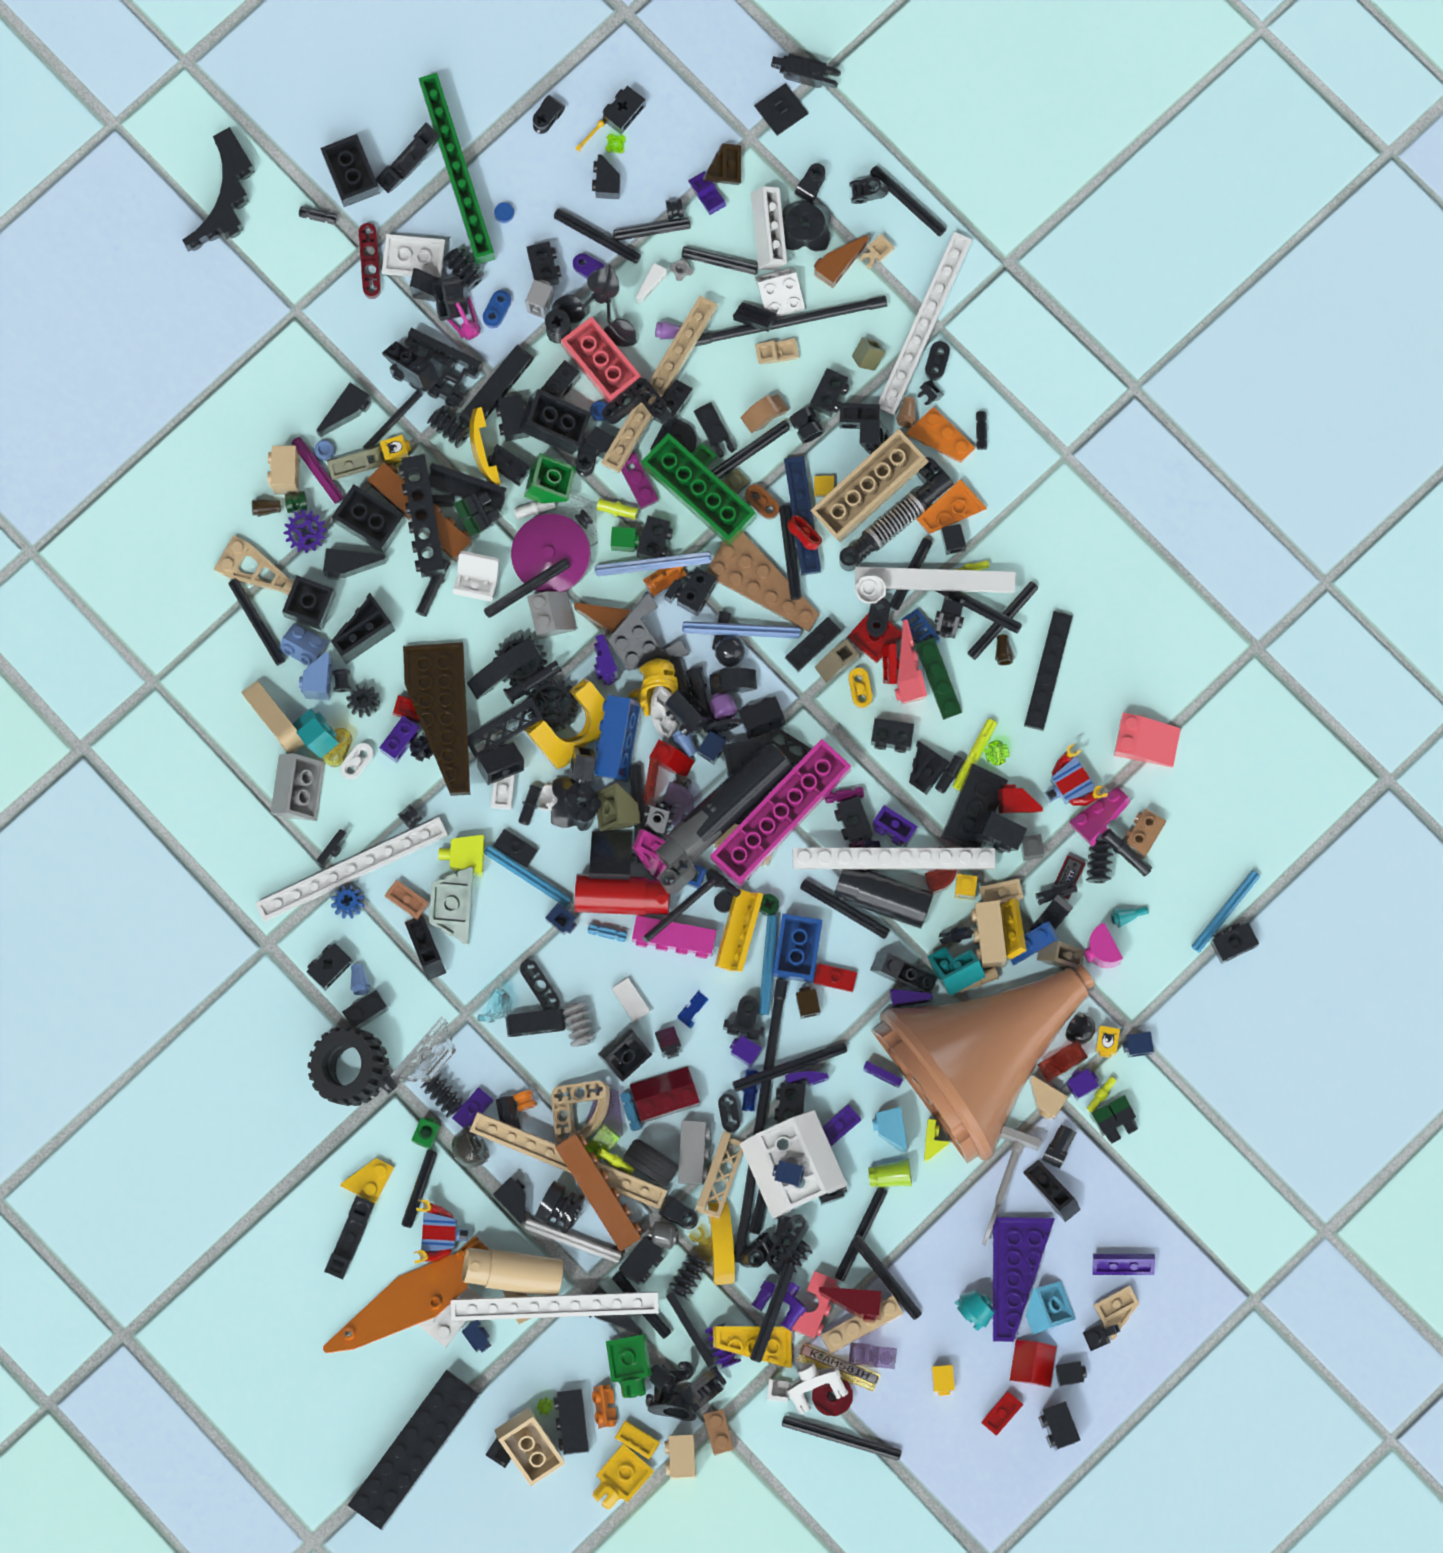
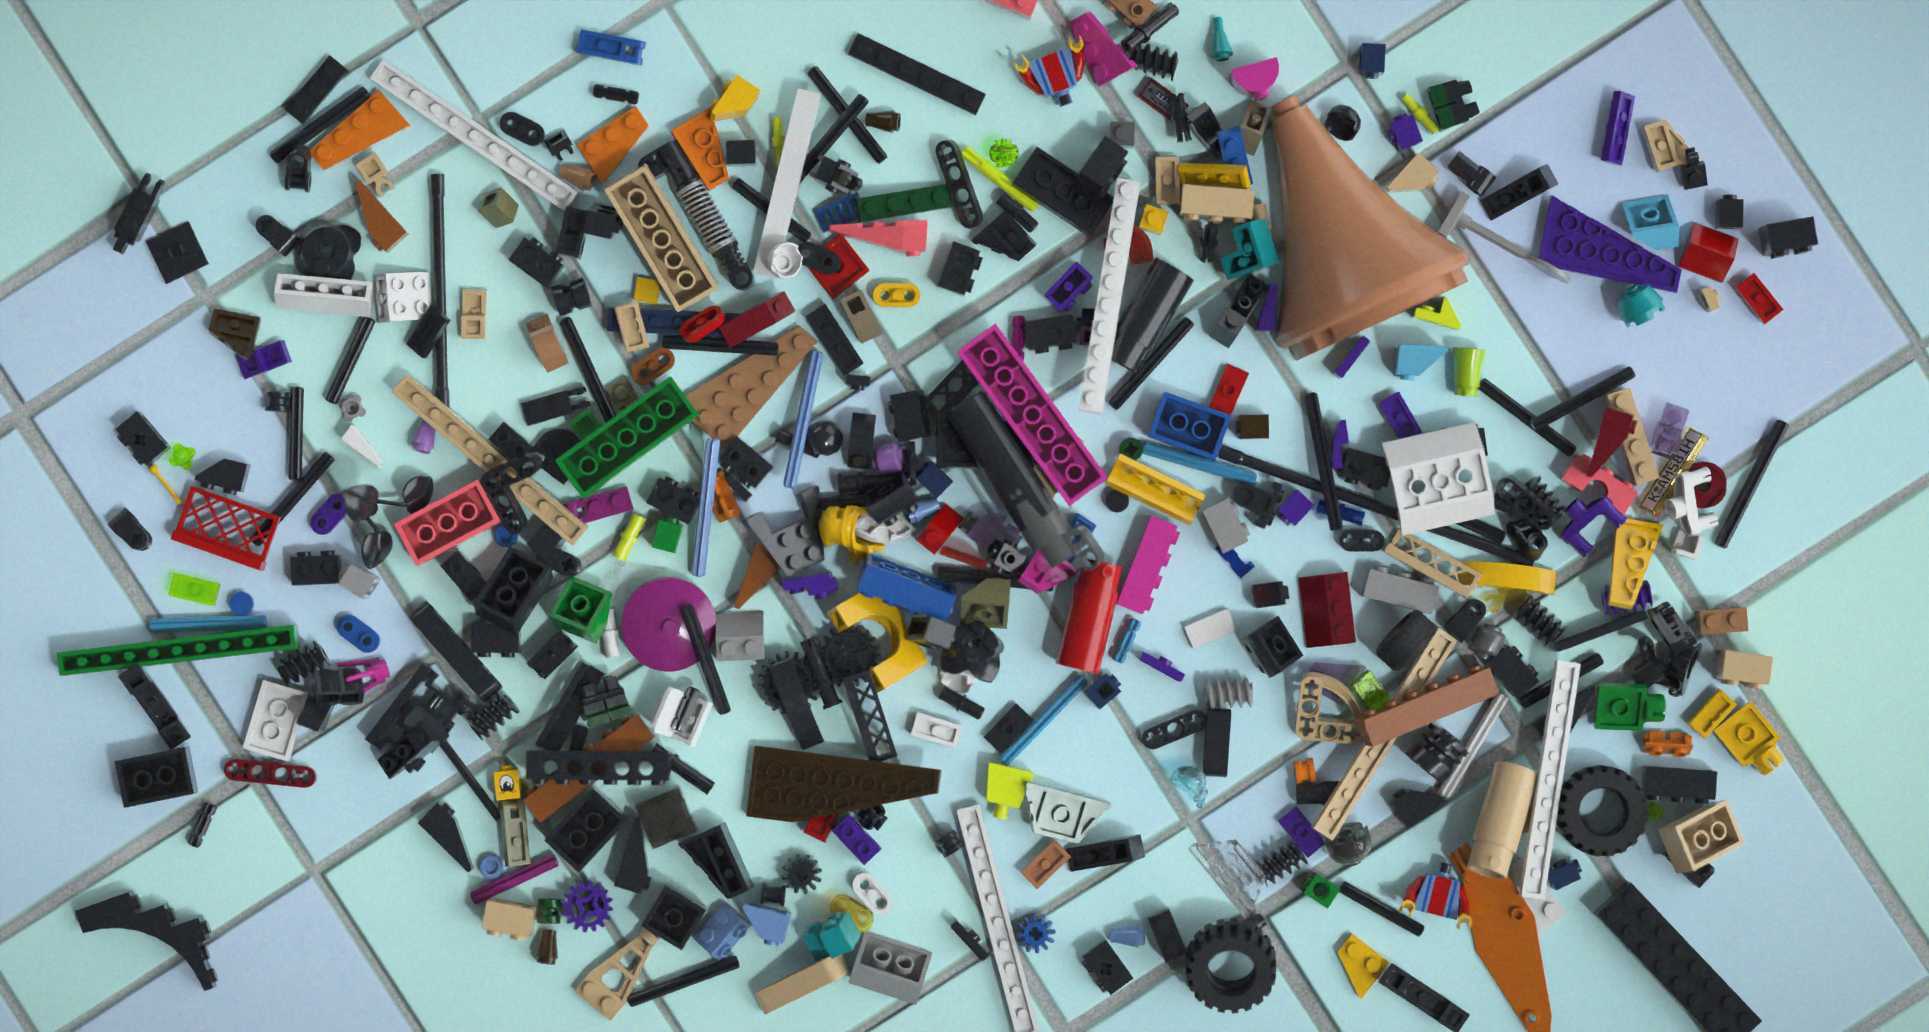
camera: 80 degrees left, 10 degrees up
yellow slope [469,407,501,485] -> none
black brick [477,741,524,785] -> none
black piece [545,309,571,344] -> none
black bush [574,509,594,529] -> none
black tile [589,831,632,880] -> none
neon yellow bar [597,1148,635,1174] -> none
dark azure axle [620,1091,642,1131] -> none
black bar [642,868,741,943] -> none
black axle [750,1263,795,1363] -> none
dark blue brick [772,1160,805,1187] -> none
red plate [882,644,899,684] -> none
yellow brick [931,1365,955,1396] -> none
red slope [998,784,1043,814] -> none
clear red brick [1037,1040,1088,1082] -> none
yellow brick [1095,1026,1120,1058] -> none
none -> dark azure axle [149,615,267,632]
none -> clear neon green plate [168,572,221,607]
none -> red fence [171,486,281,571]
none -> black plate [285,55,349,125]
none -> orange wing [310,90,411,171]
none -> blue plate [576,29,646,66]
none -> tan plate [614,301,650,353]
none -> clear smoke piece [635,786,698,849]
none -> axle [671,686,700,732]
none -> yellow slope [709,75,760,122]
none -> dark red slope [718,291,796,348]
none -> black plate [846,374,871,391]
none -> black beam [935,139,983,229]
none -> dark purple plate [1139,652,1186,682]
none -> light grey brick [1201,498,1250,554]
none -> black tyre [1556,765,1649,857]
none -> tan plate [1698,286,1721,313]

